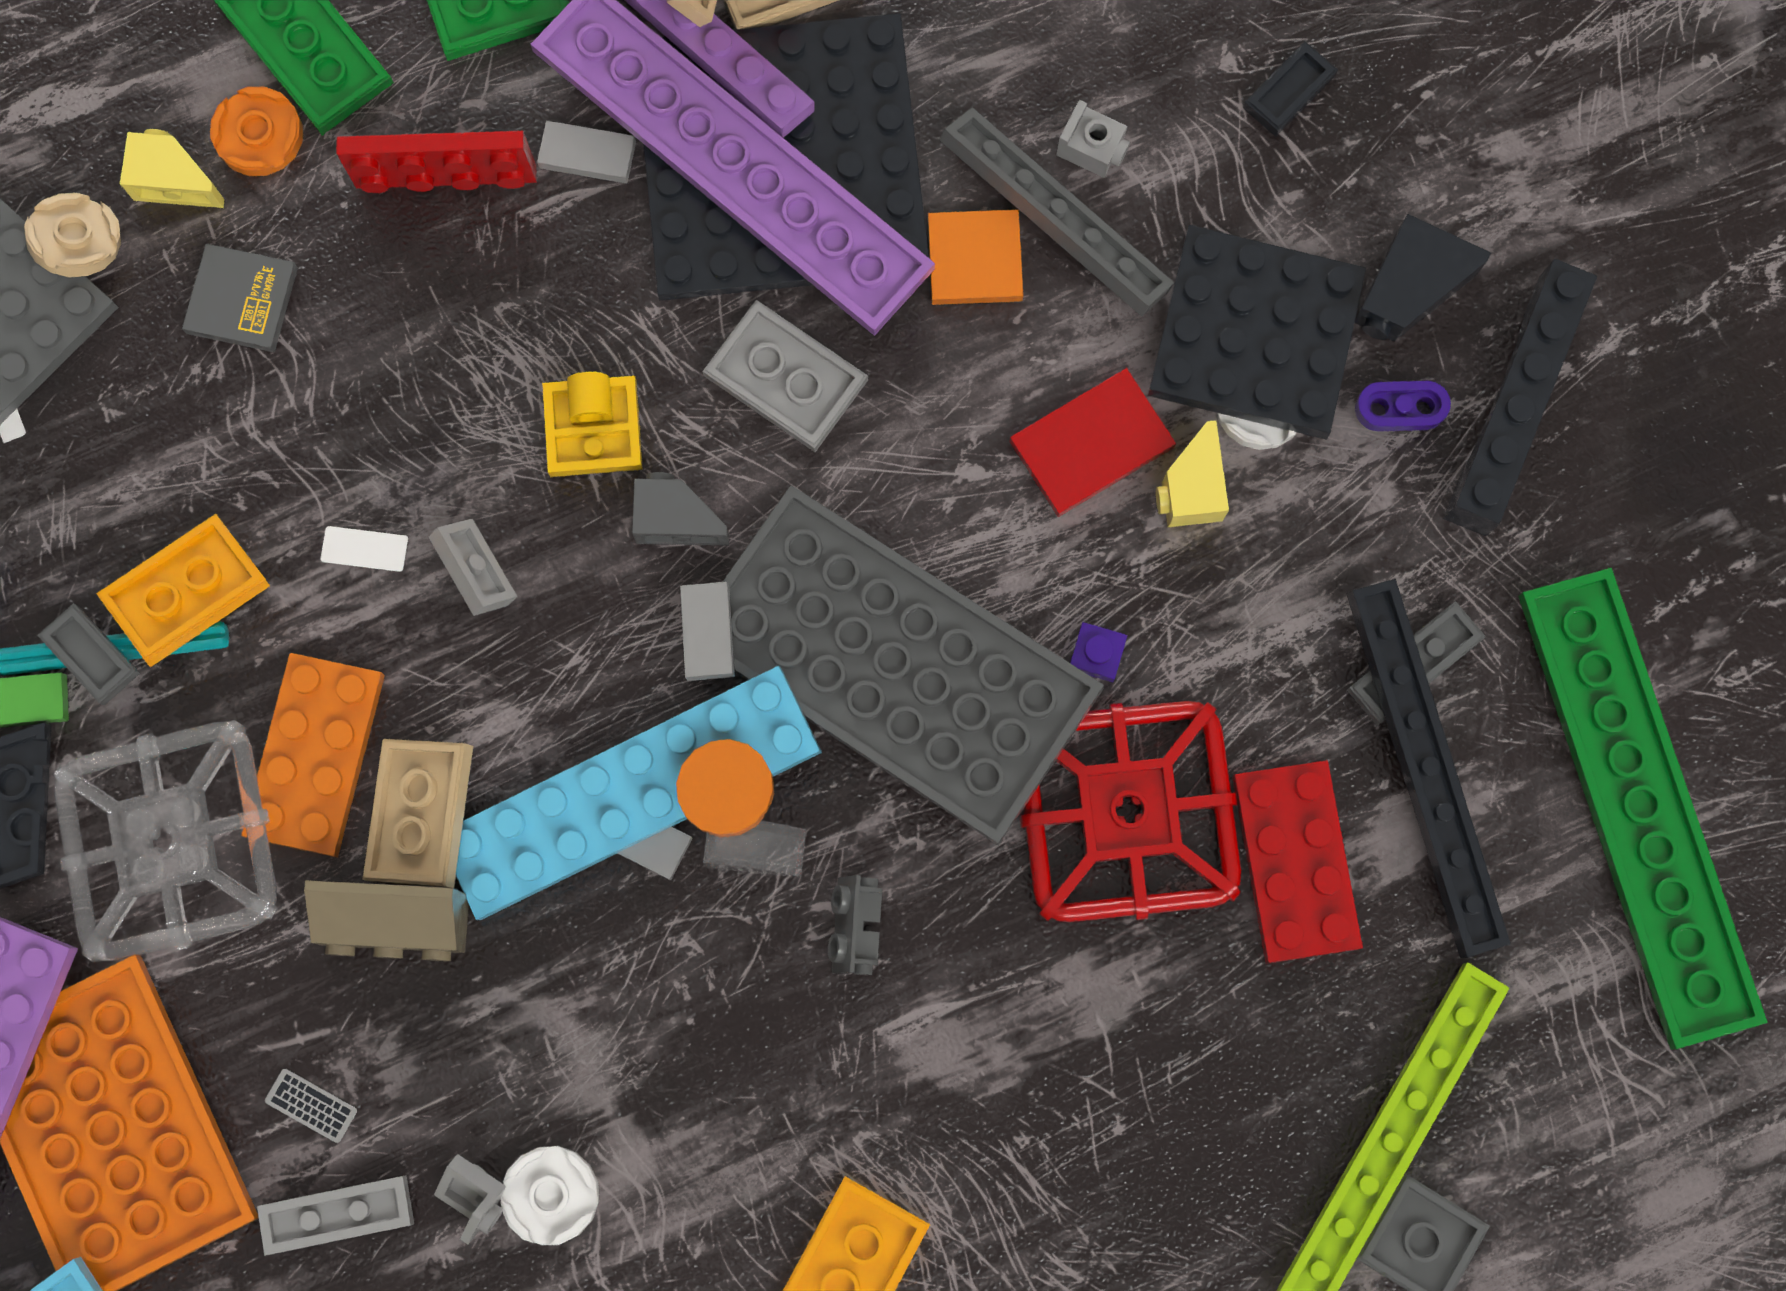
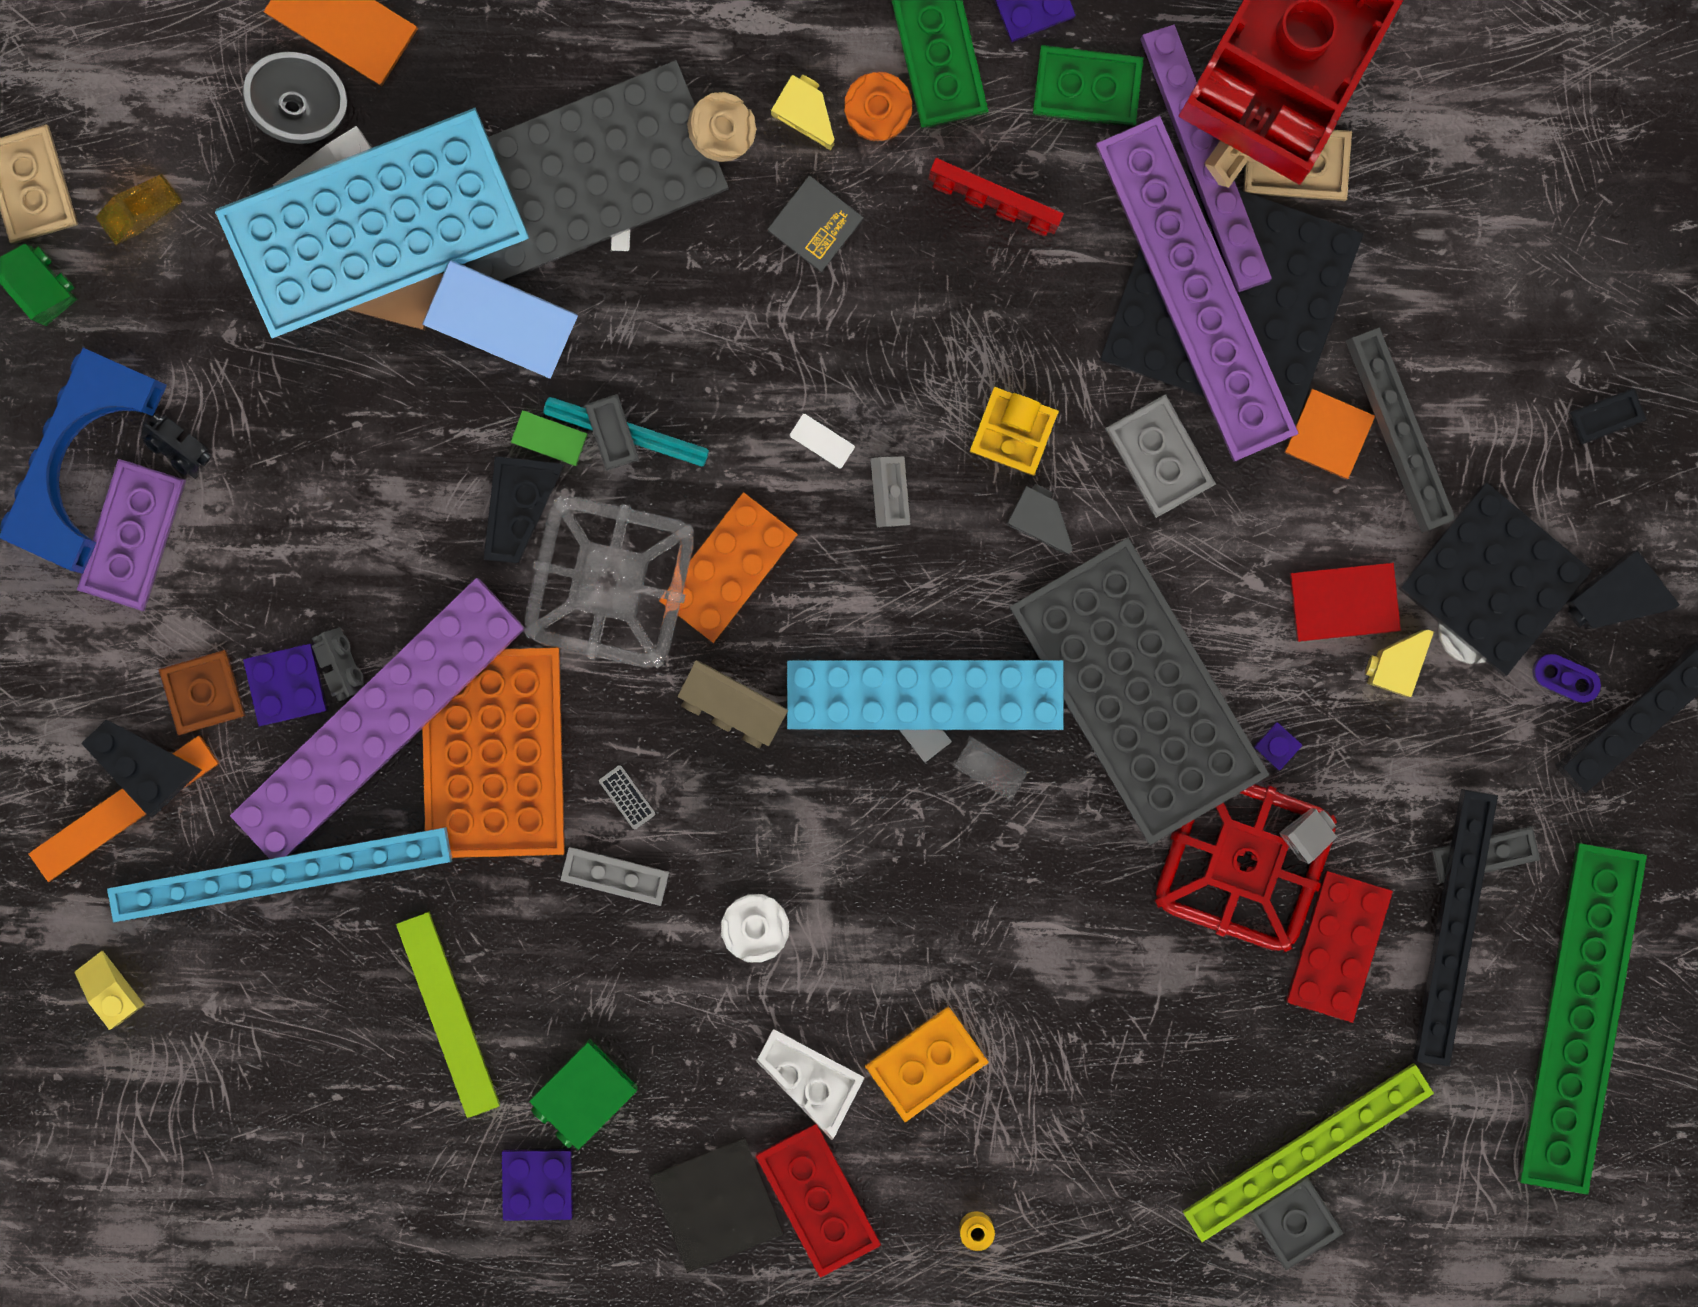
camera: 25 degrees right, 10 degrees up
light orange tile [96,514,270,668] -> none
tan tile [363,739,473,888] -> none
light grey bracket [434,1154,506,1245] -> none
light grey tile [537,120,636,184] -> none
orange tile [676,739,774,837] -> none
light grey tile [680,582,735,681] -> none
dark grey hinge [828,875,883,975] -> none
light grey brick [1056,100,1131,178] -> none
none -> light grey slope [1279,808,1337,864]

